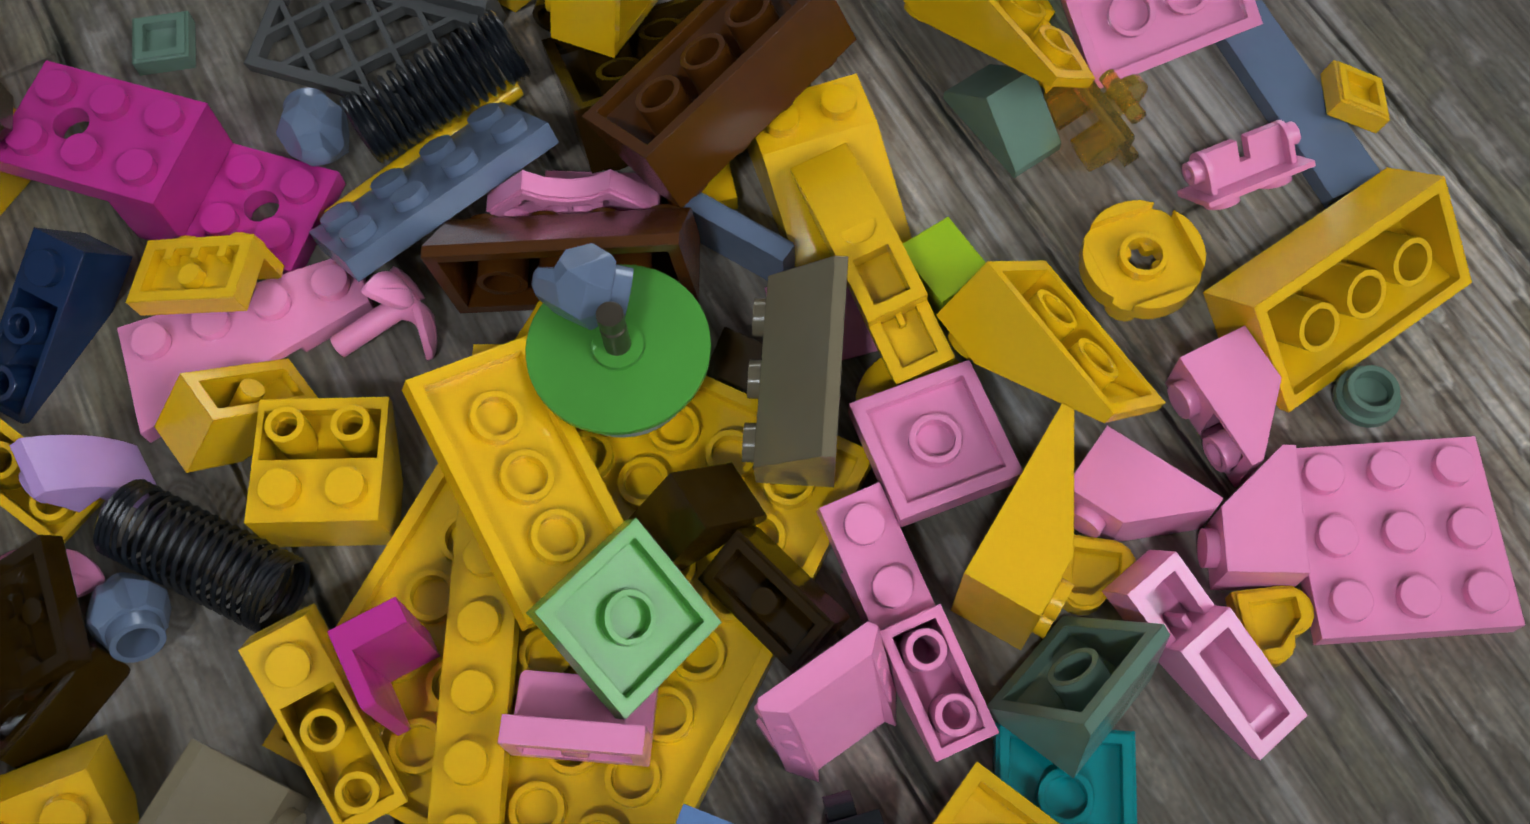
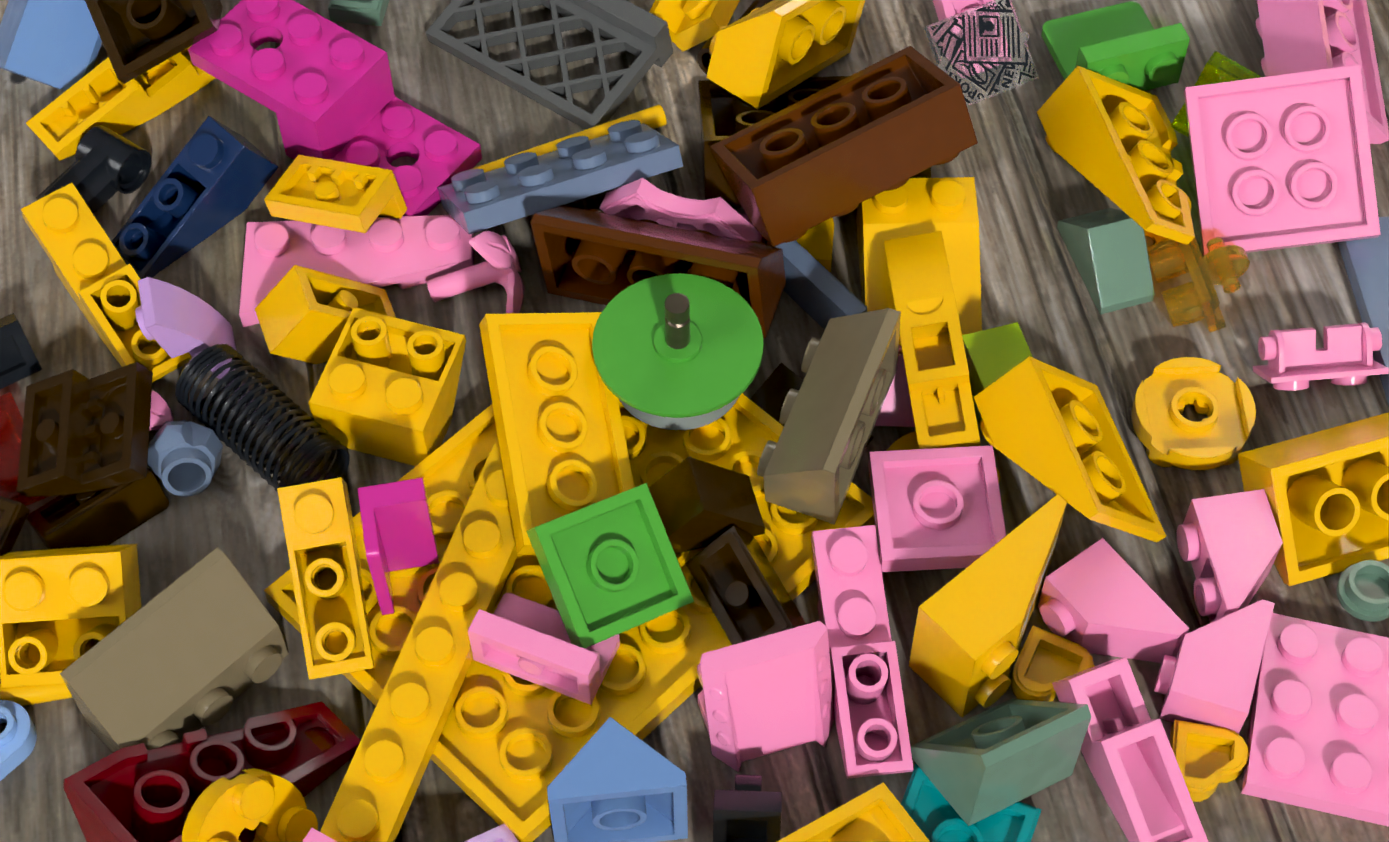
camera: 15 degrees right, 10 degrees down
sand blue rock [276,88,350,166] -> none
black piece [340,9,531,164] -> none
sand blue rock [531,243,634,330] -> none

